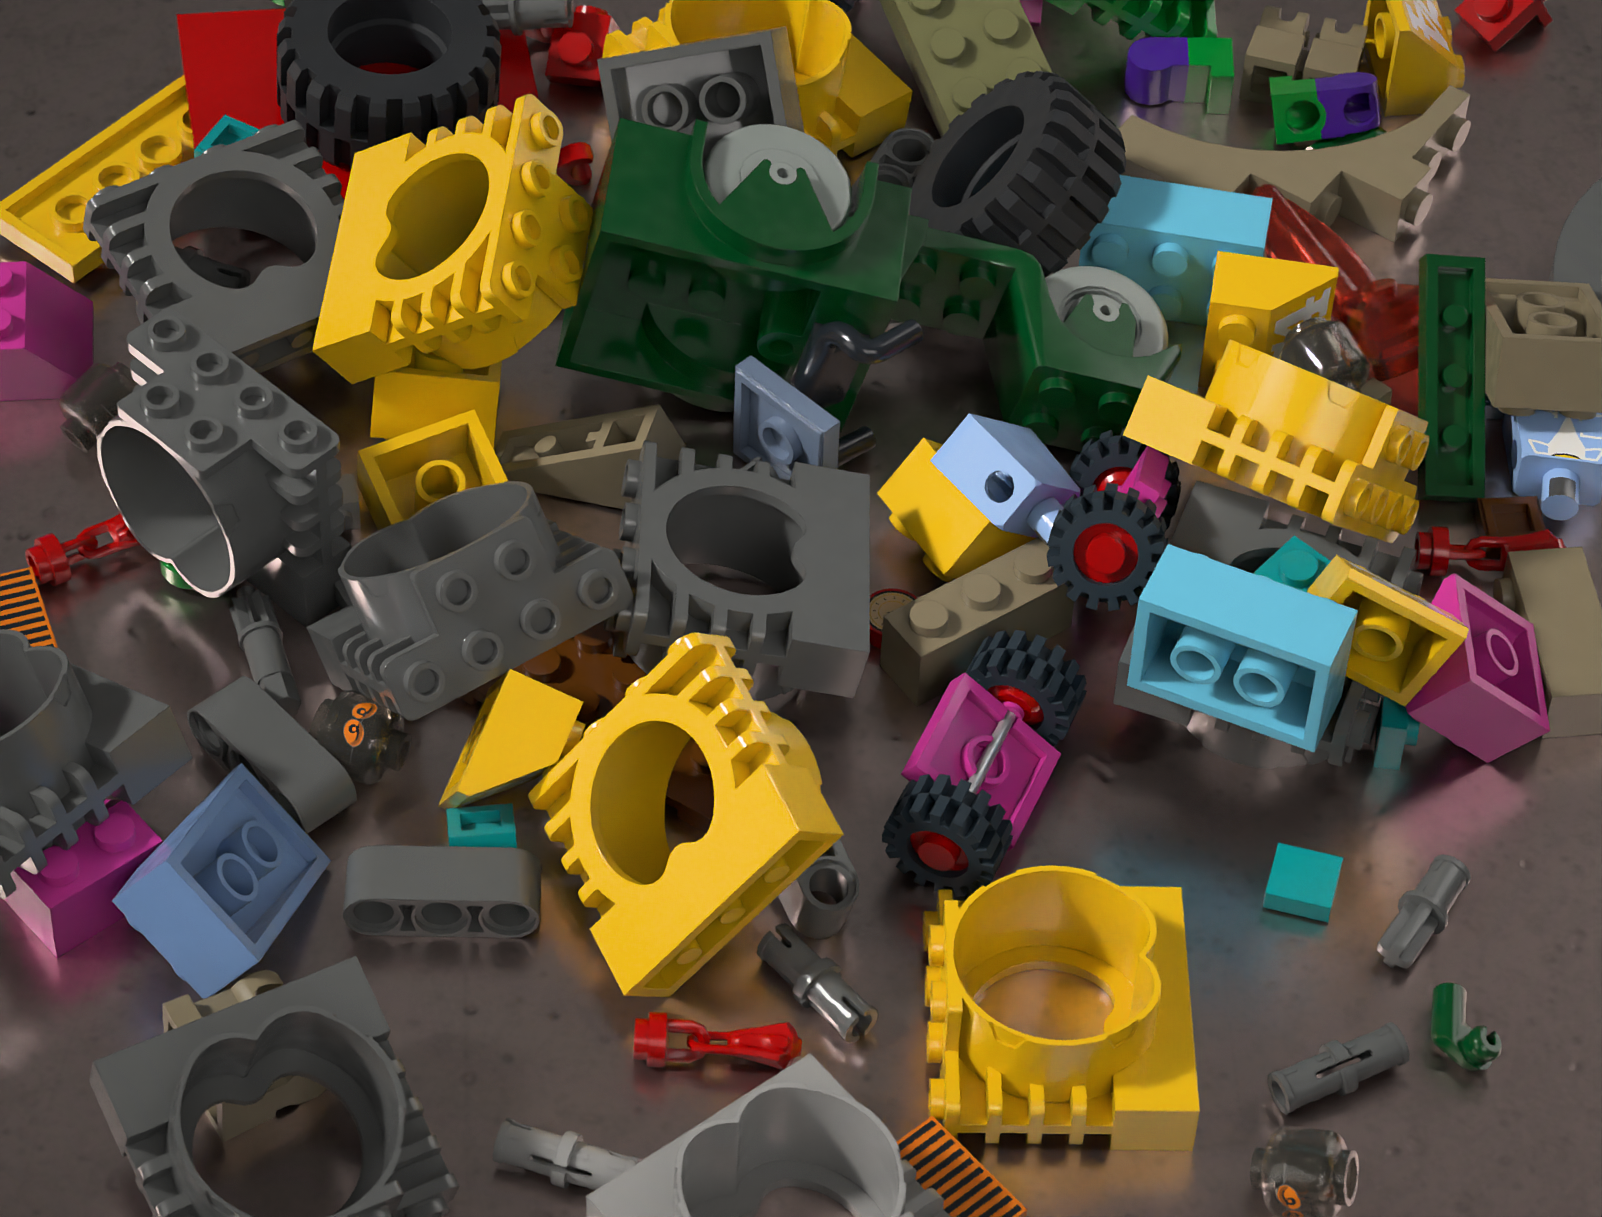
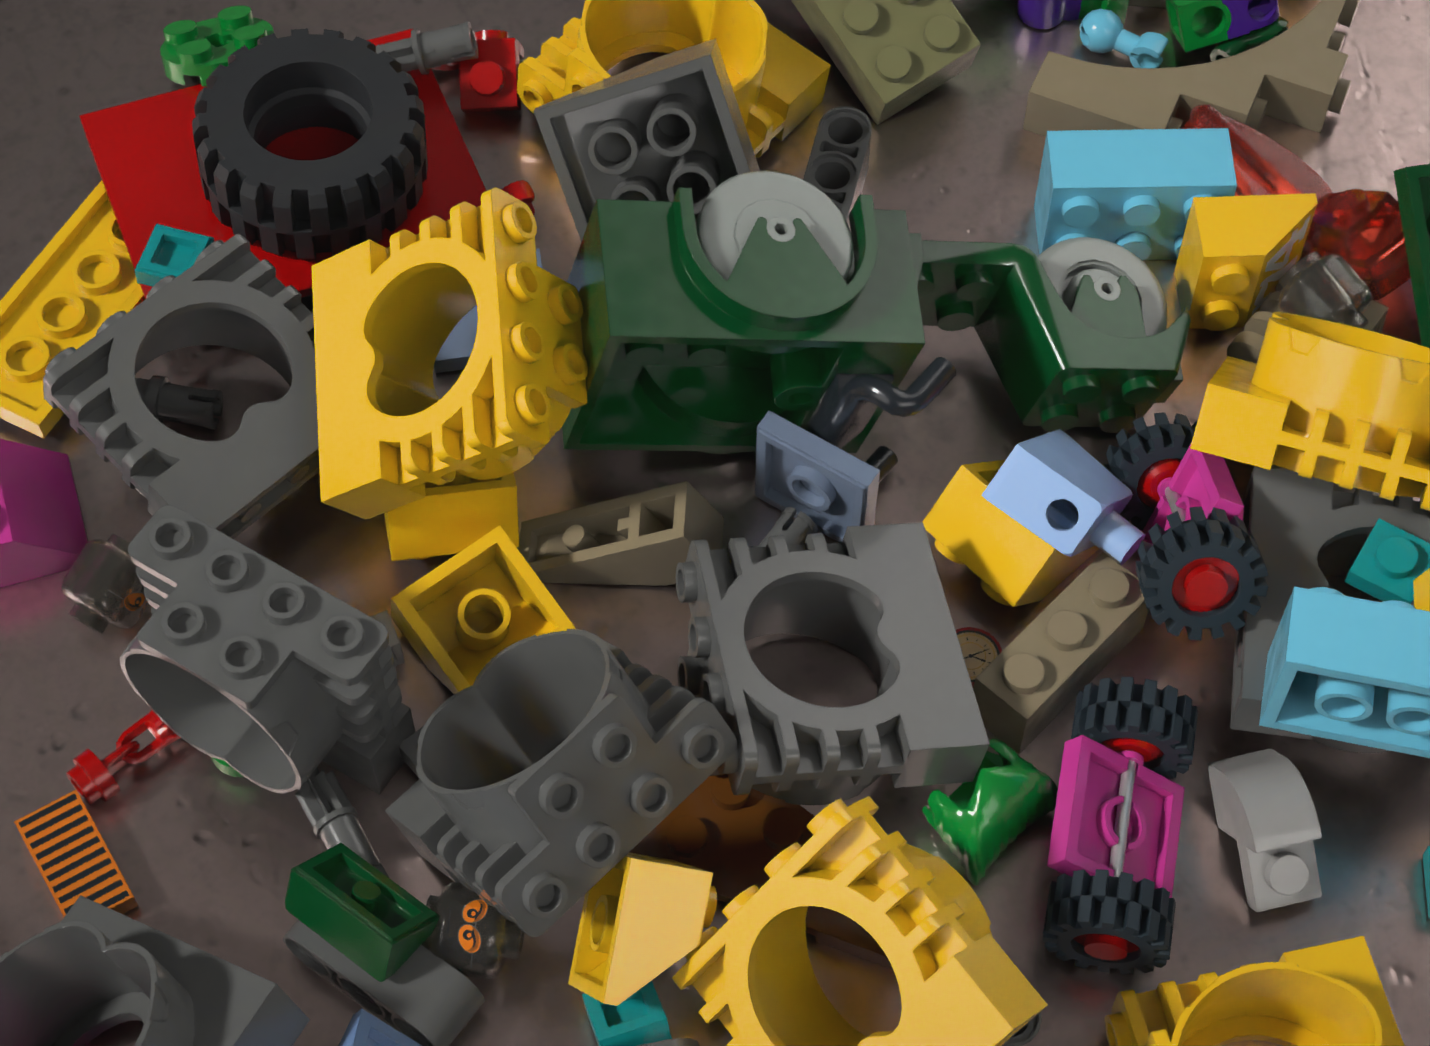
camera: 10 degrees left, 10 degrees up
black tyre [909,71,1126,277] -> none
none -> dark green slope [284,843,441,982]
none -> green hair [922,738,1058,886]
none -> medium azure arm [1080,9,1169,69]
none -> light grey brick [1207,748,1322,913]

